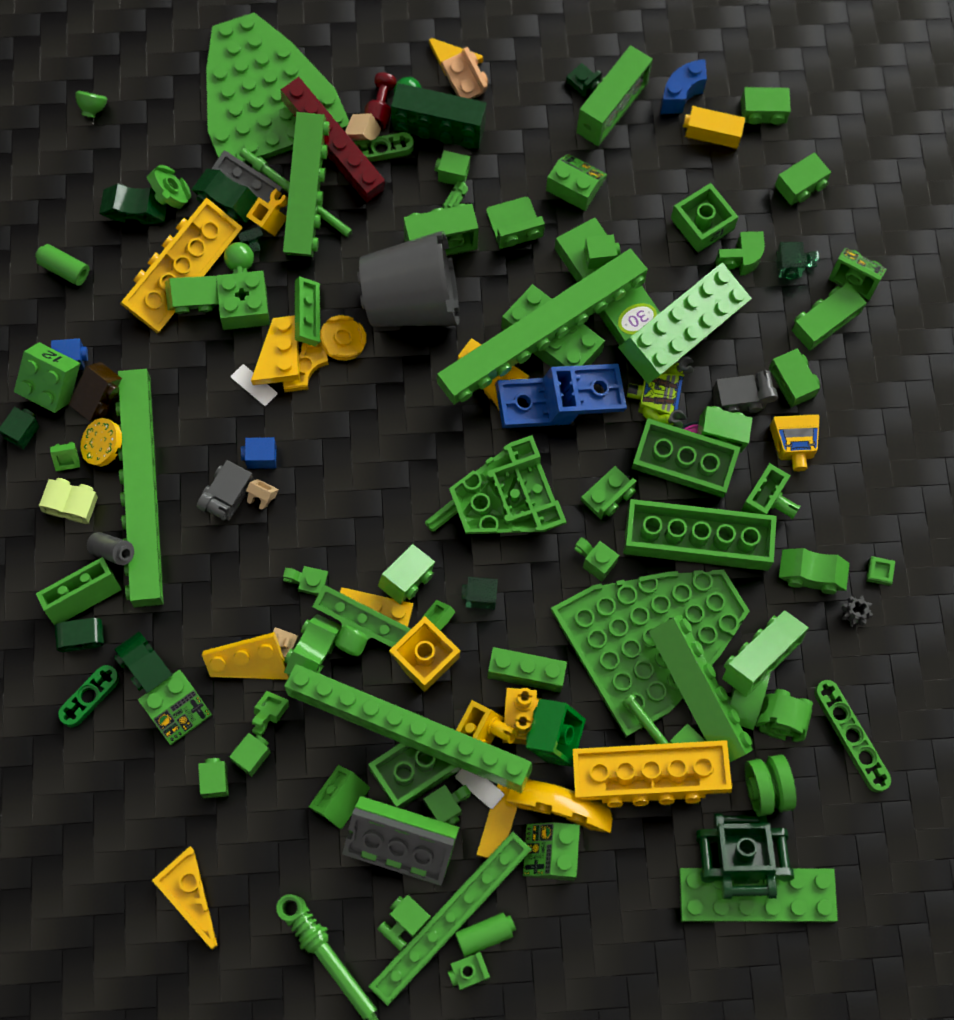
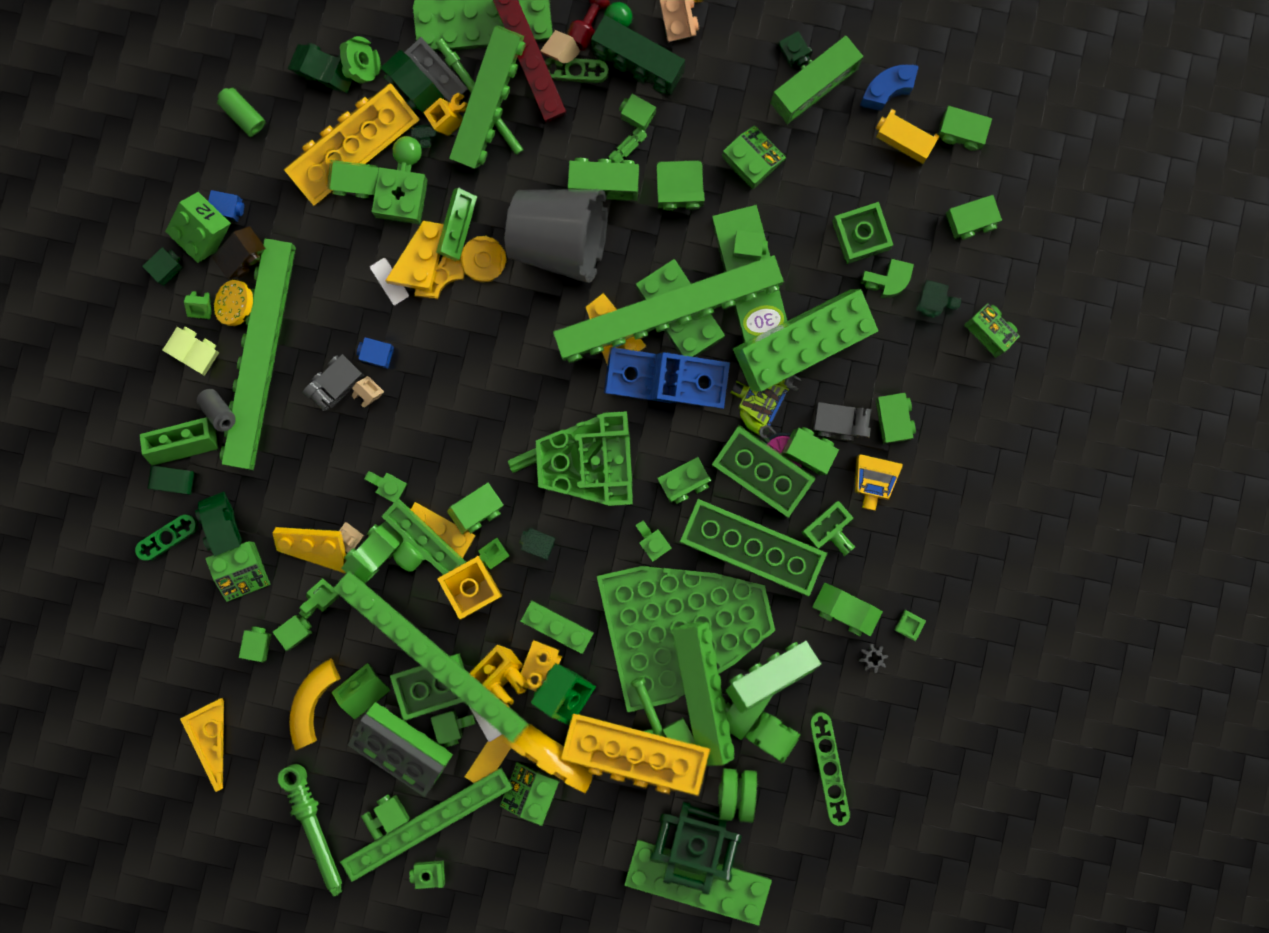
camera: 20 degrees right, 15 degrees up
bright green brick [455,913,516,957] -> none
bright green brick [792,283,867,351] -> none
none -> yellow brick [290,658,341,751]

